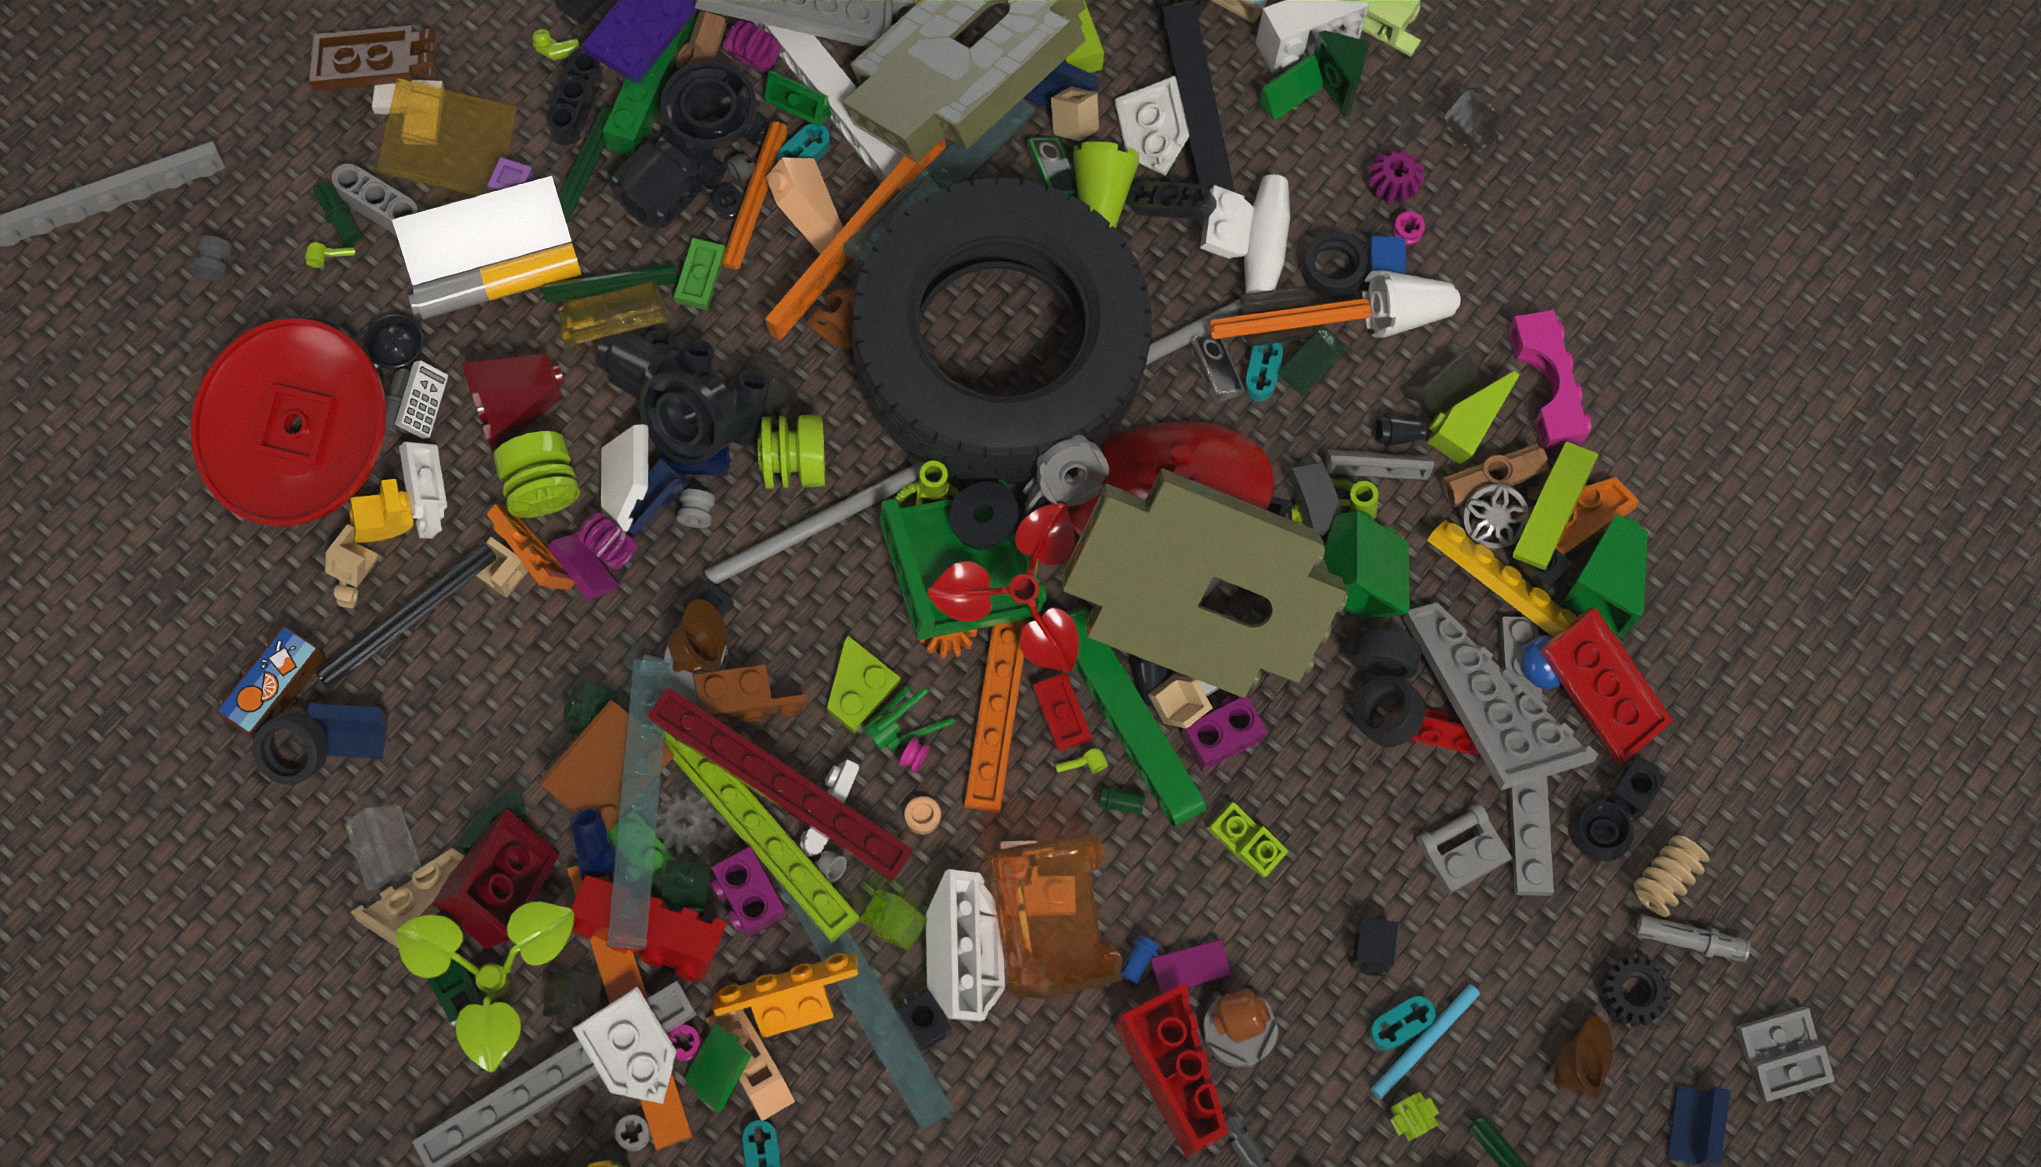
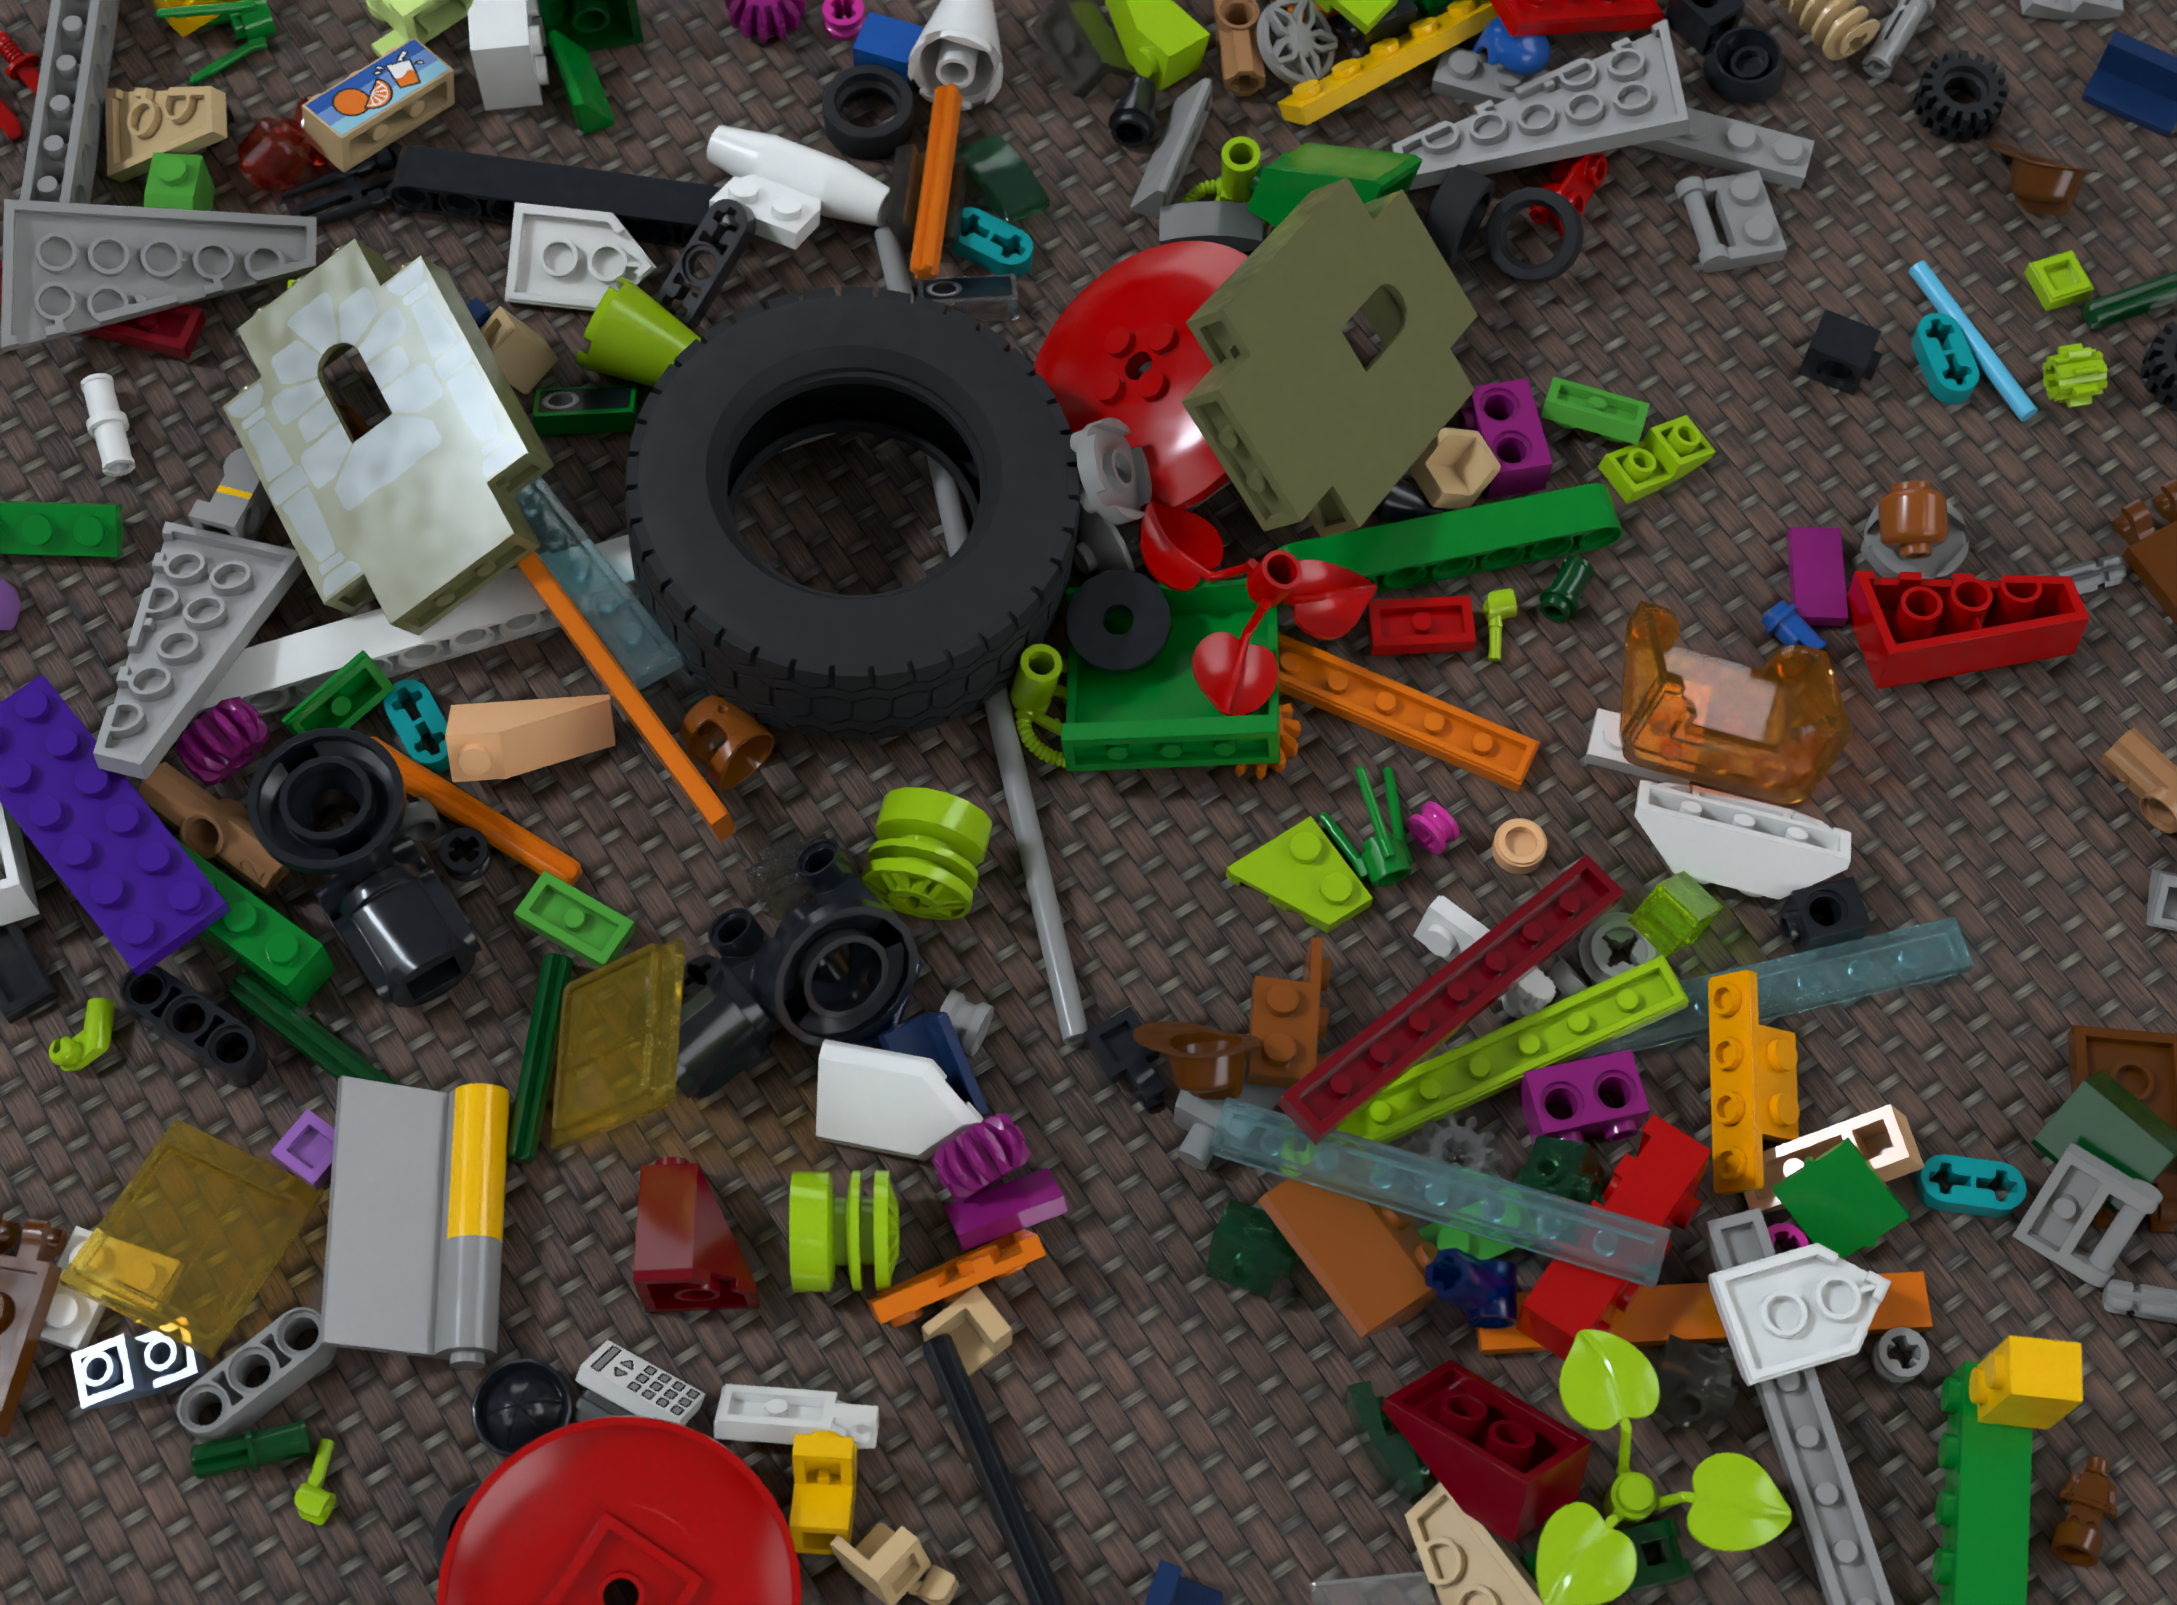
camera: 70 degrees left, 5 degrees down
none -> sand blue slope [71,1319,207,1410]
none -> bright green plate [1541,376,1650,445]
none -> light grey gear [1578,912,1665,986]
none -> lime tile [2024,250,2094,312]

